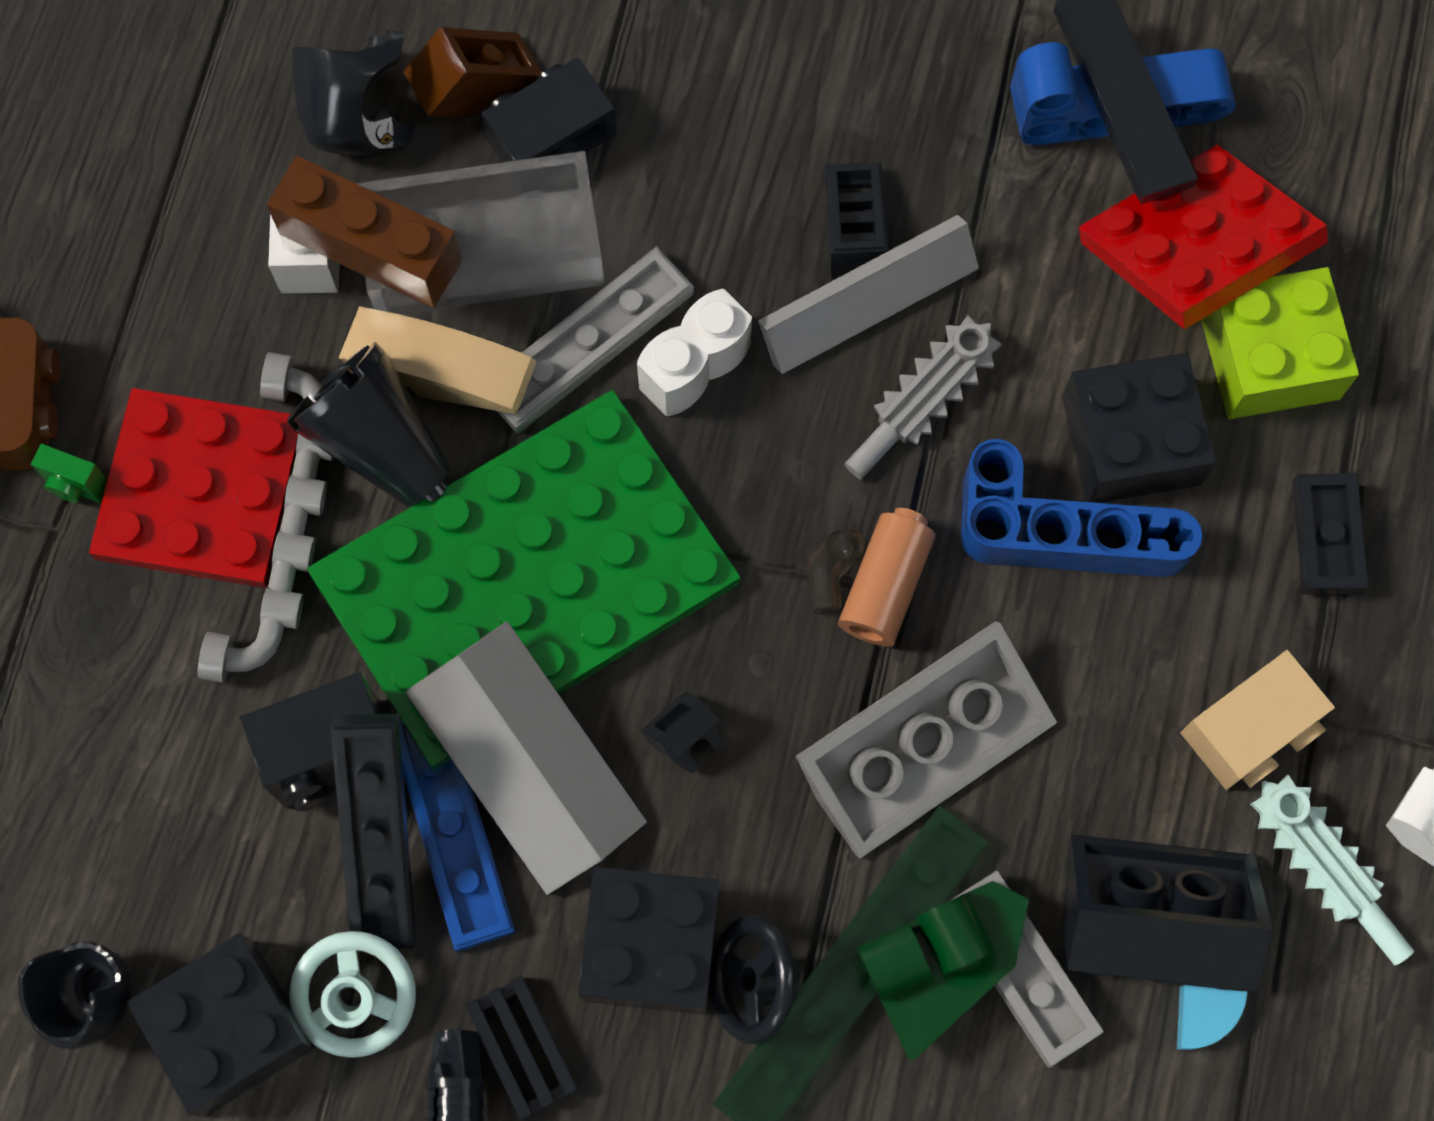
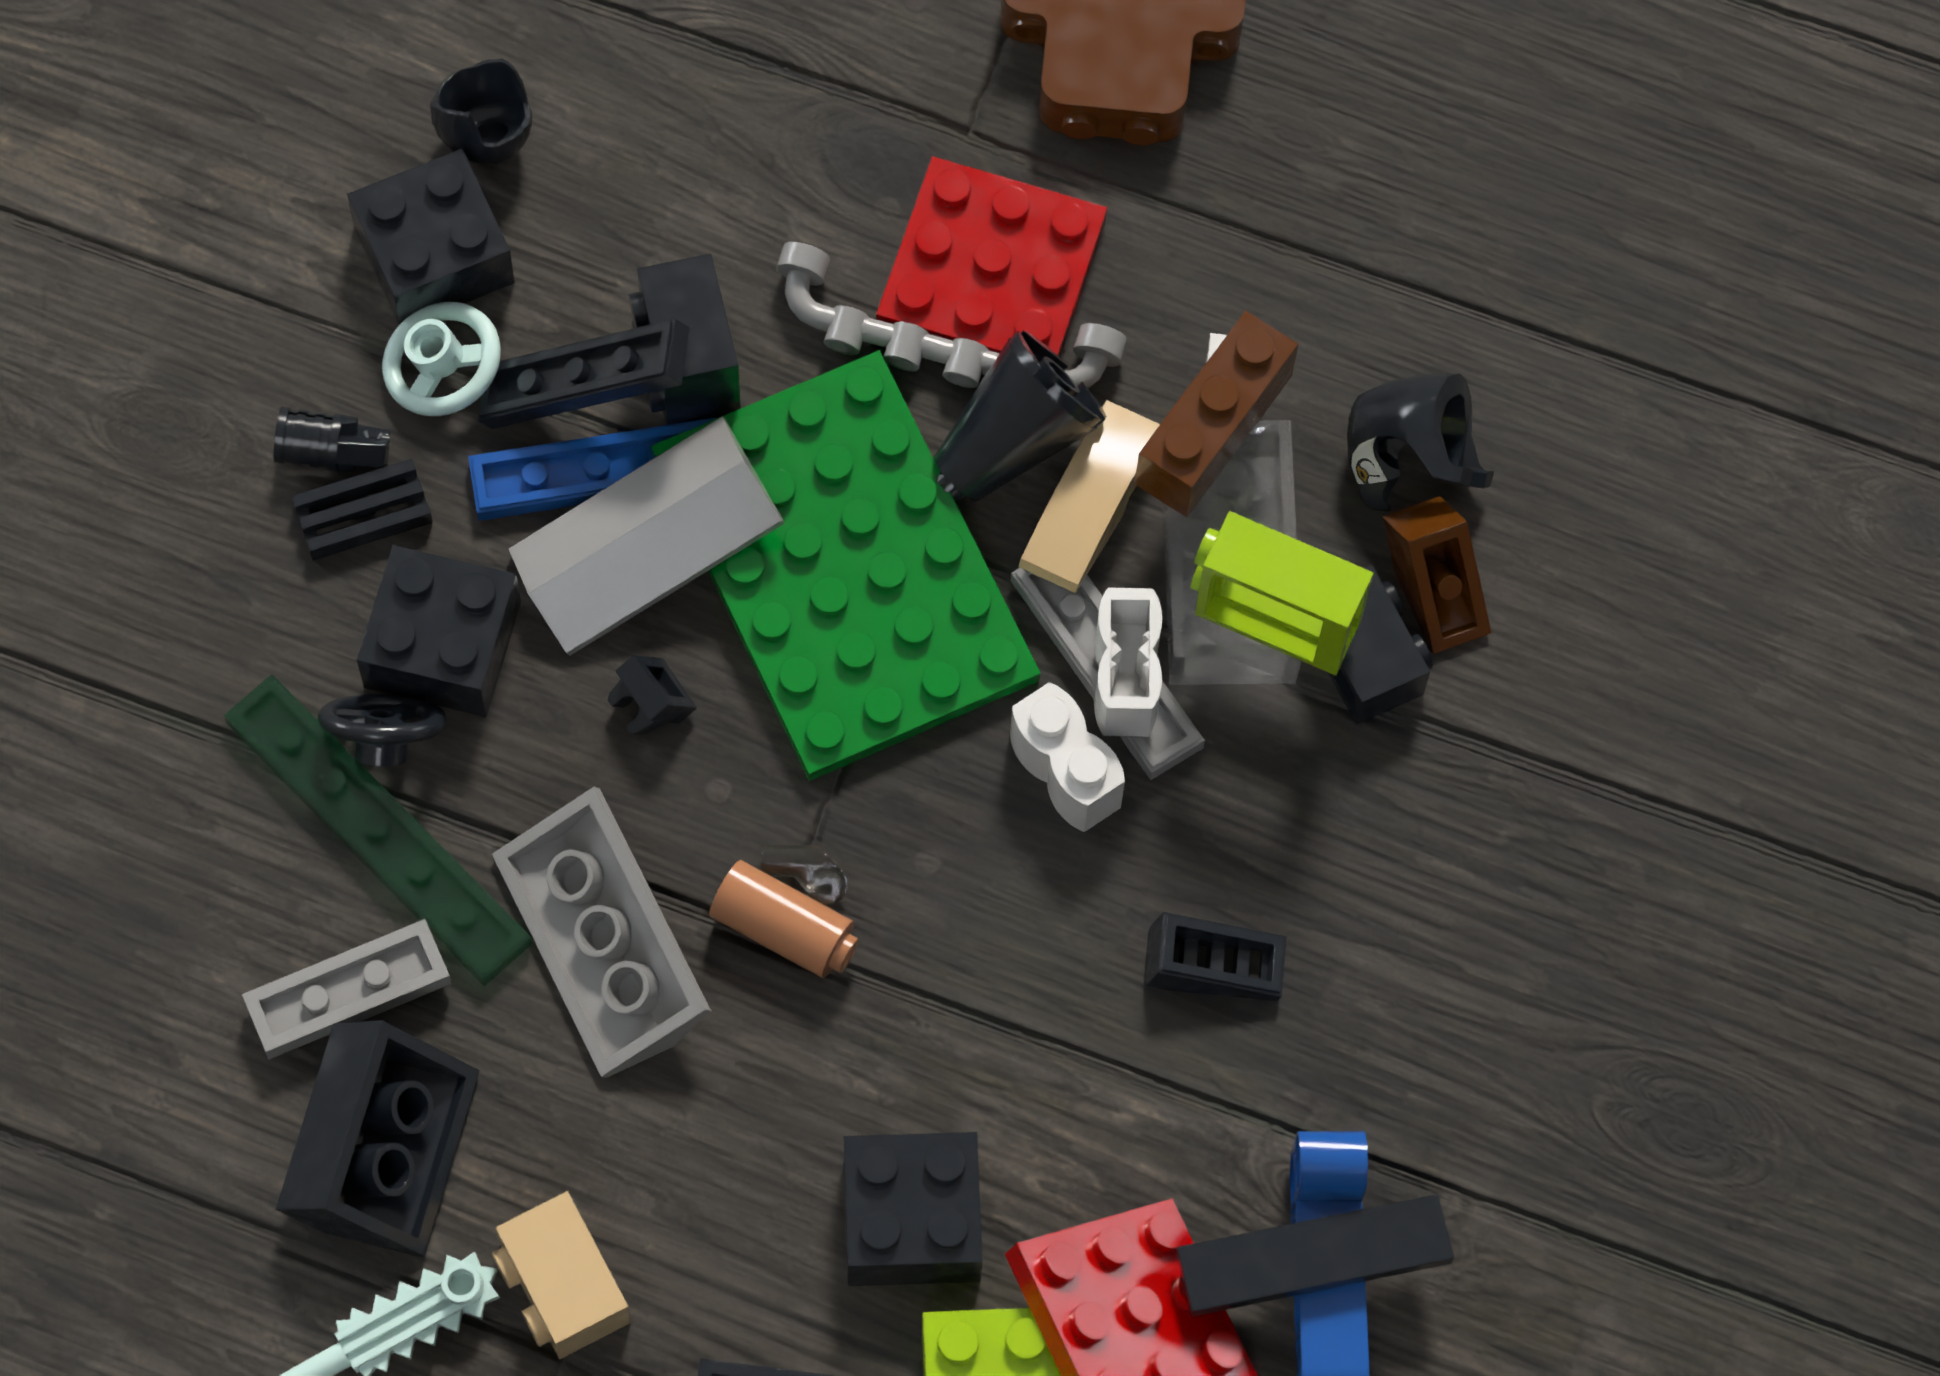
camera: 95 degrees right, 5 degrees down
green plate [30,444,108,503] -> none
light grey tile [758,215,979,374] -> none
light grey piece [844,315,1002,480] -> none
dark green panel [857,881,1029,1060] -> none
blue beam [961,439,1203,577] -> none
medium azure tile [1177,985,1247,1050] -> none
none -> white brick [1094,588,1162,737]
none -> lime window [1190,511,1374,676]

